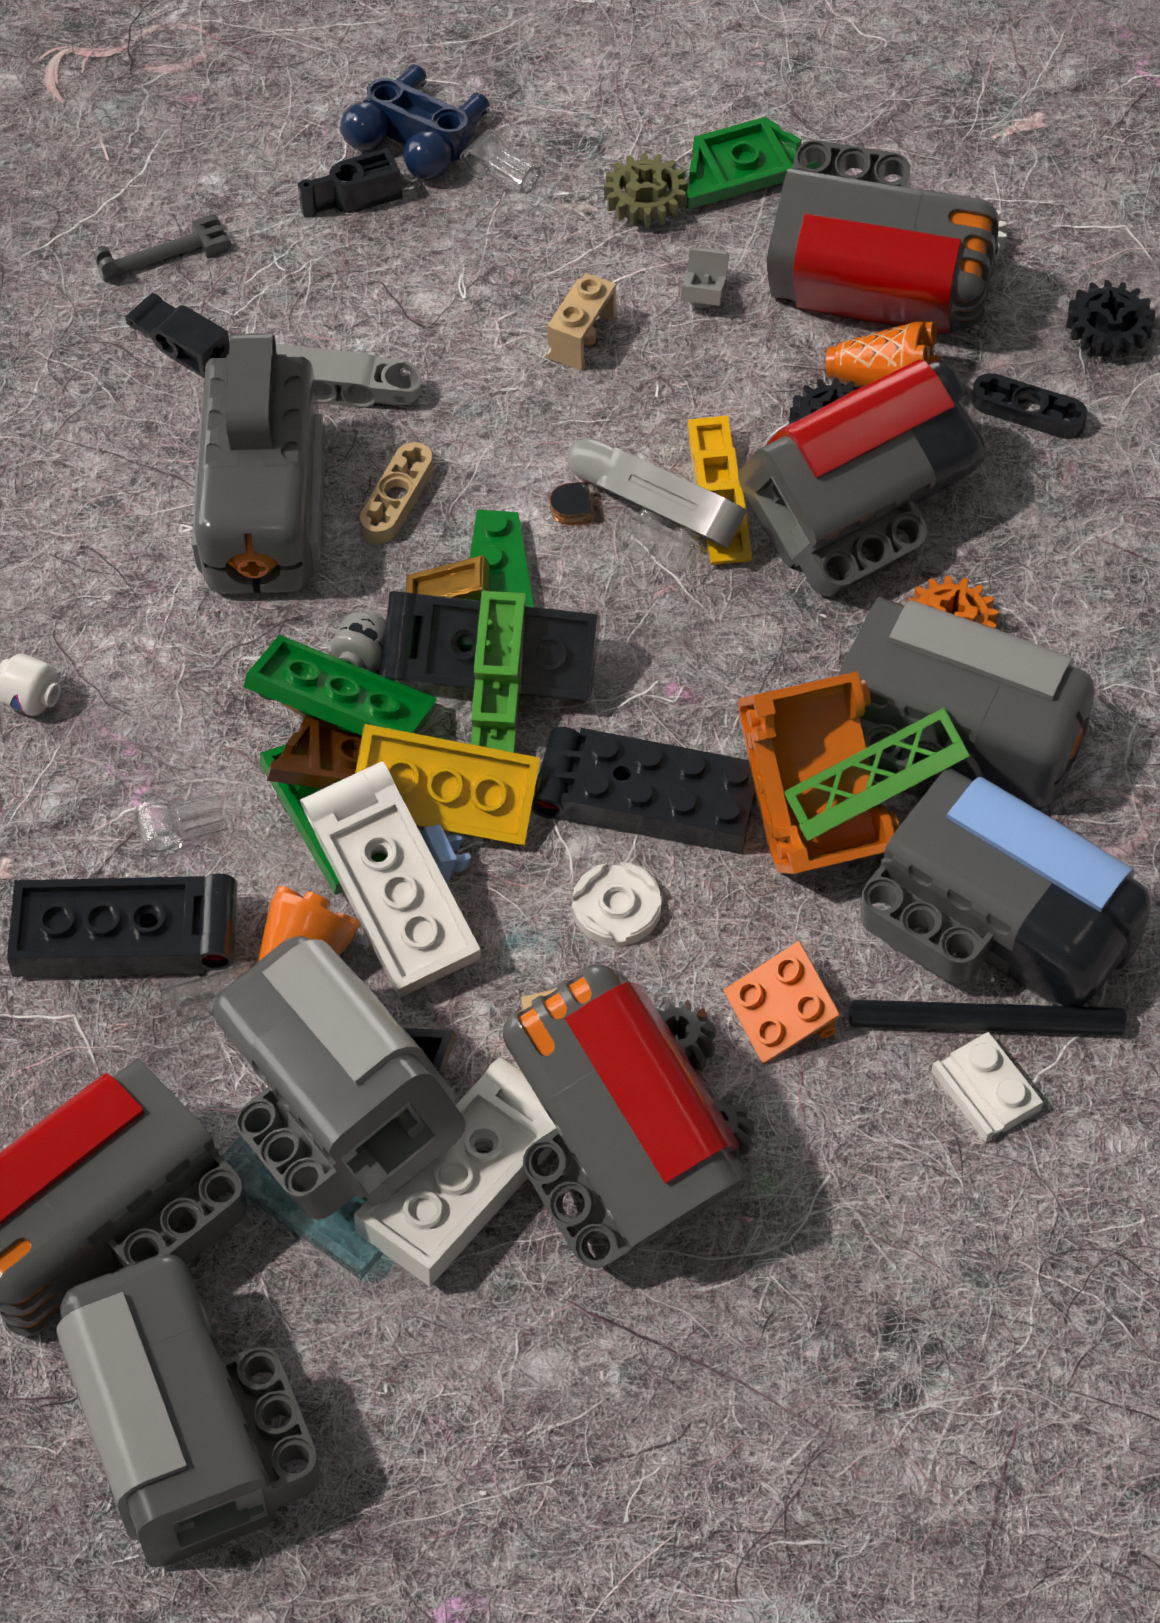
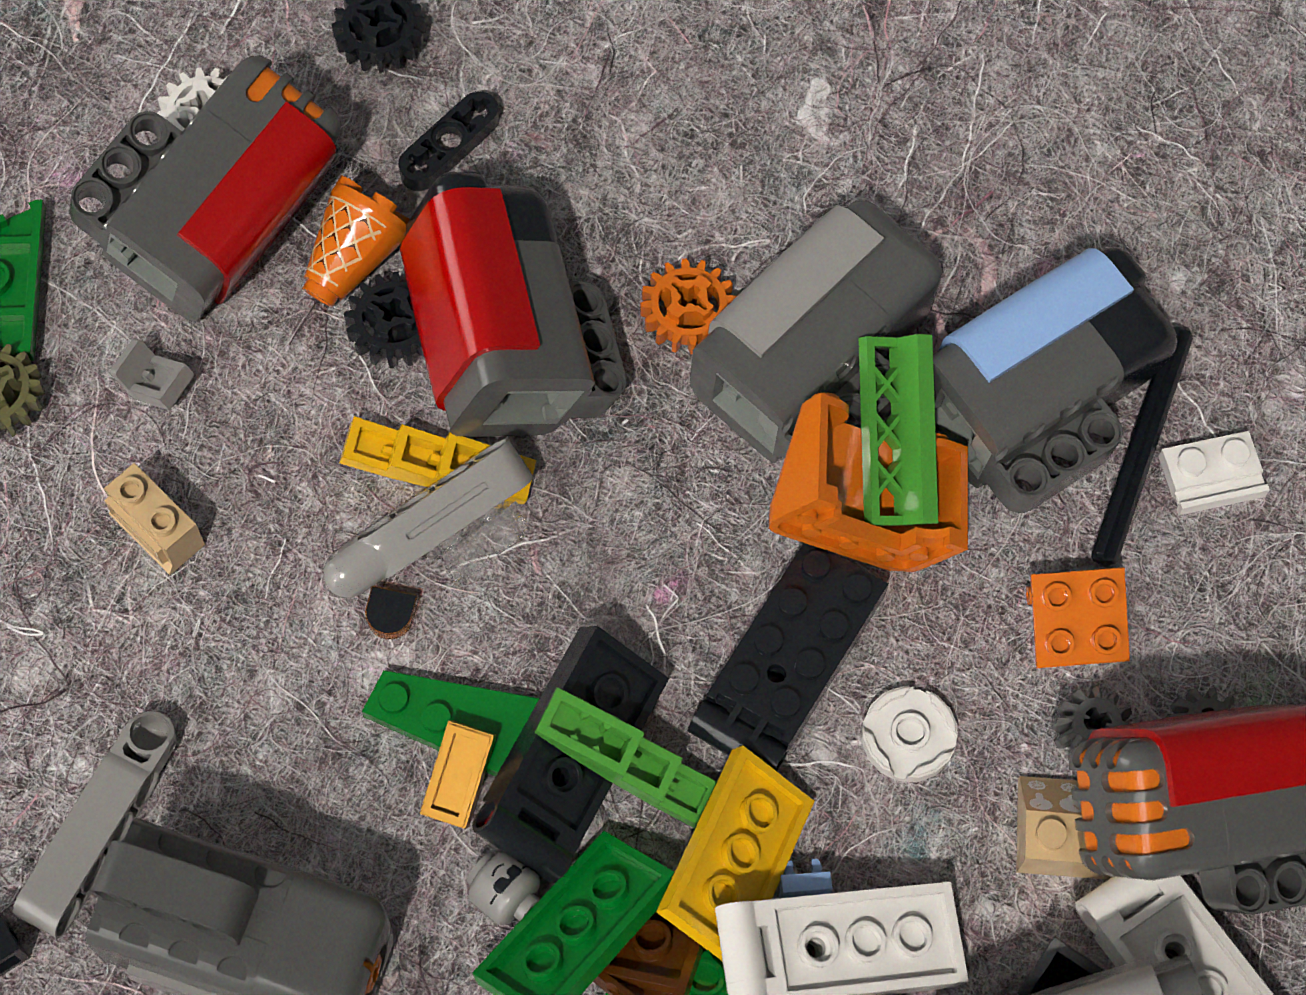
camera: 75 degrees left, 10 degrees up
tan beam [360,442,433,544] -> none

